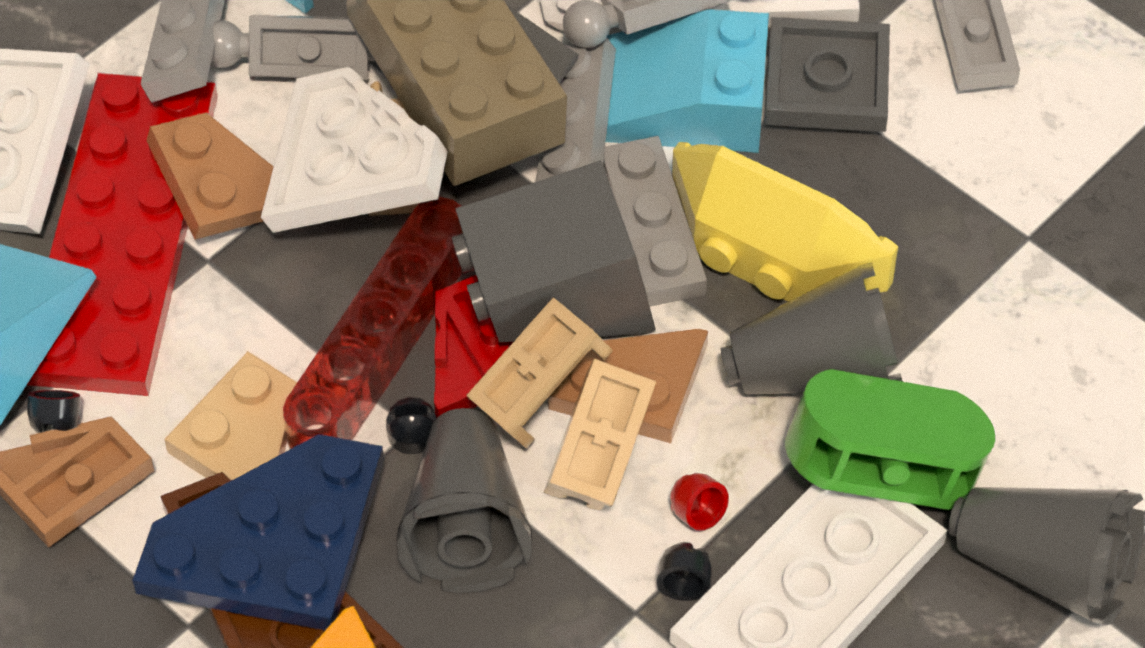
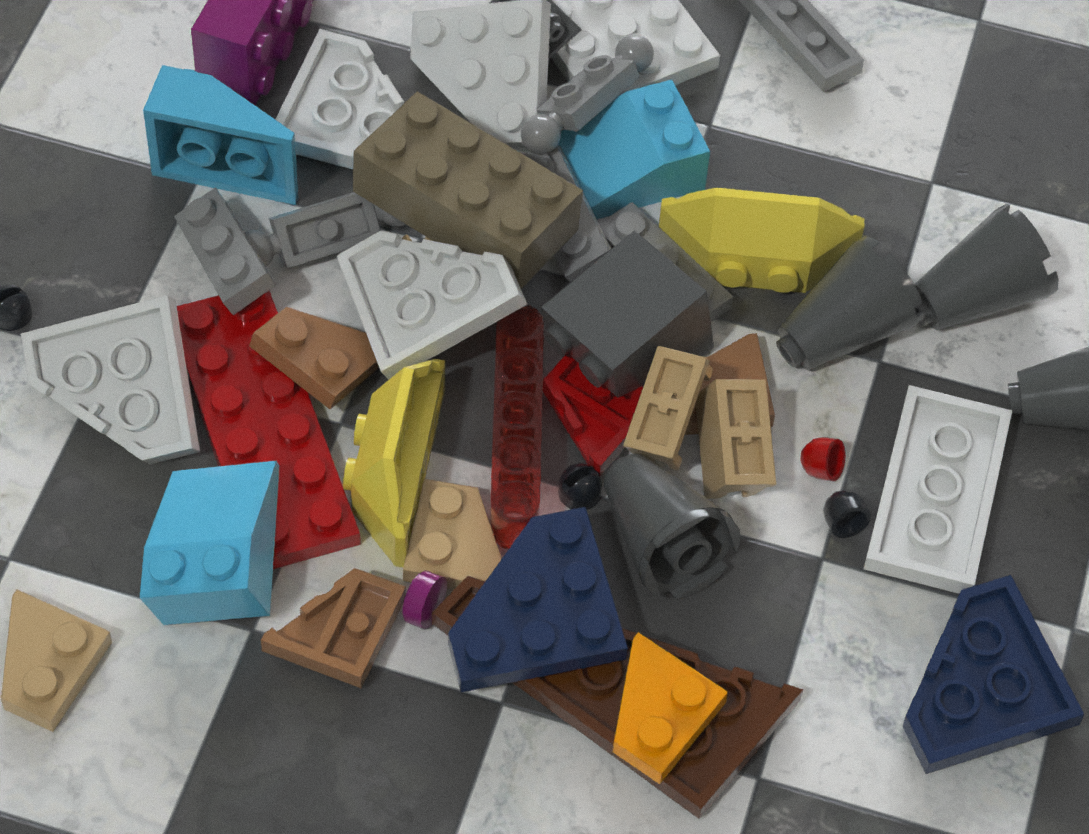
camera: 30 degrees left, 0 degrees up
black hinge [27,390,80,433] -> none
dark grey plate [765,17,890,132] -> none
bright green brick [785,369,996,510] -> none
none -> light yellow wedge [343,359,445,567]
none -> magenta tile [402,570,447,630]
none -> dark grey cone [914,204,1059,330]

